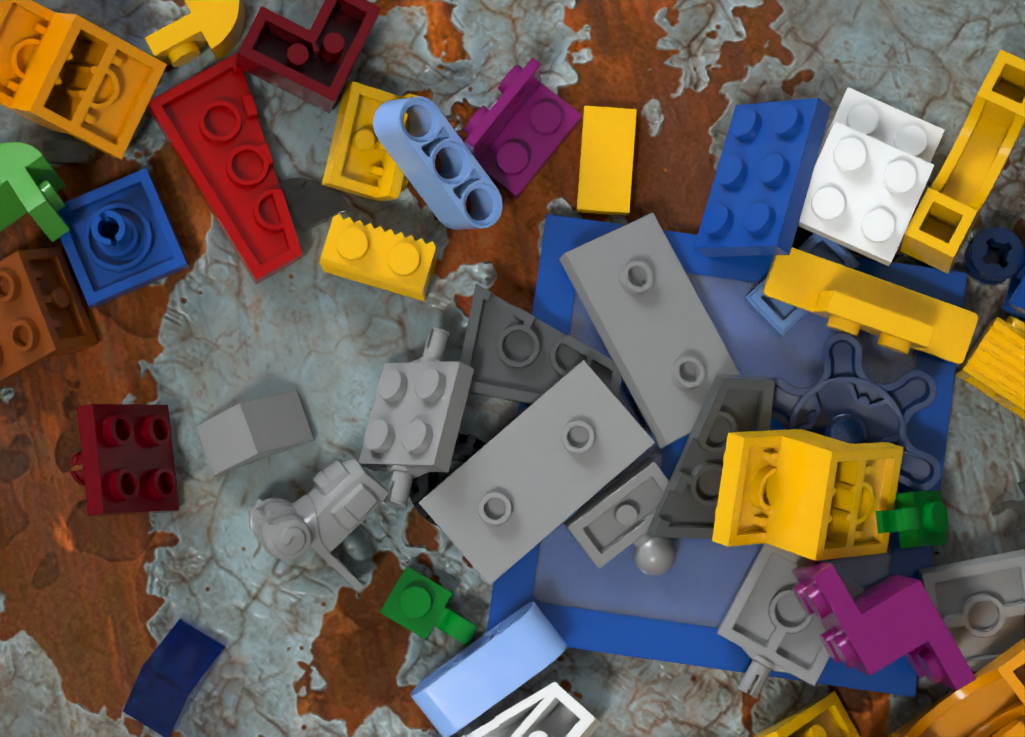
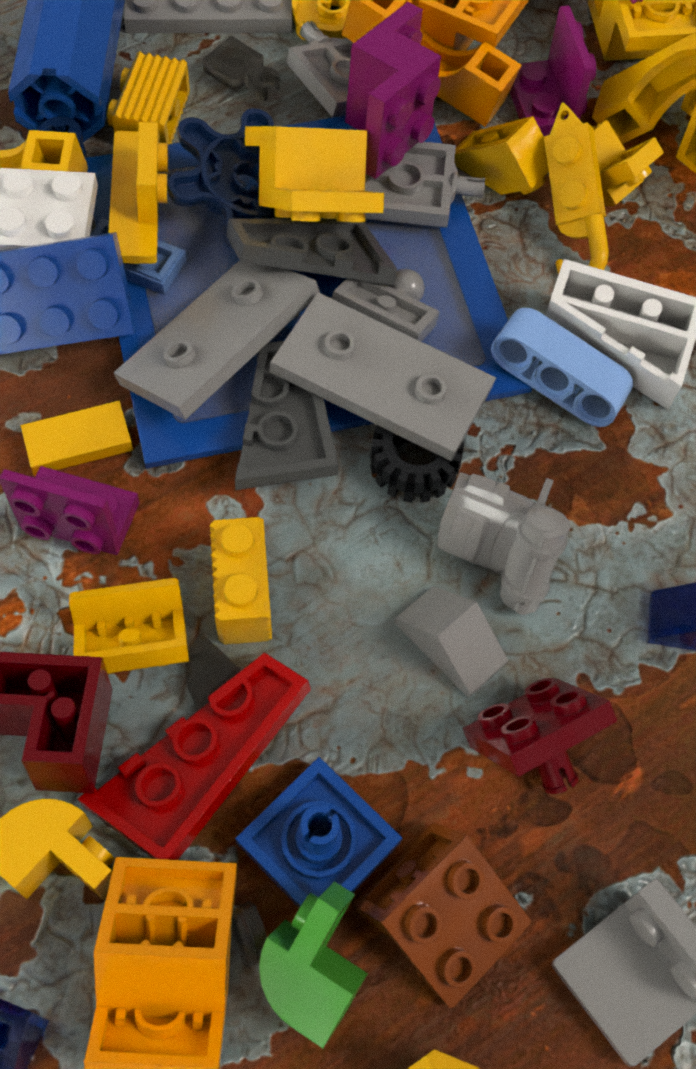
camera: 120 degrees left, 20 degrees down
light grey plate [359,328,474,509] -> none
light blue beam [373,96,503,230] -> none
green plate [380,566,478,645] -> none
green plate [876,491,948,548] -> none

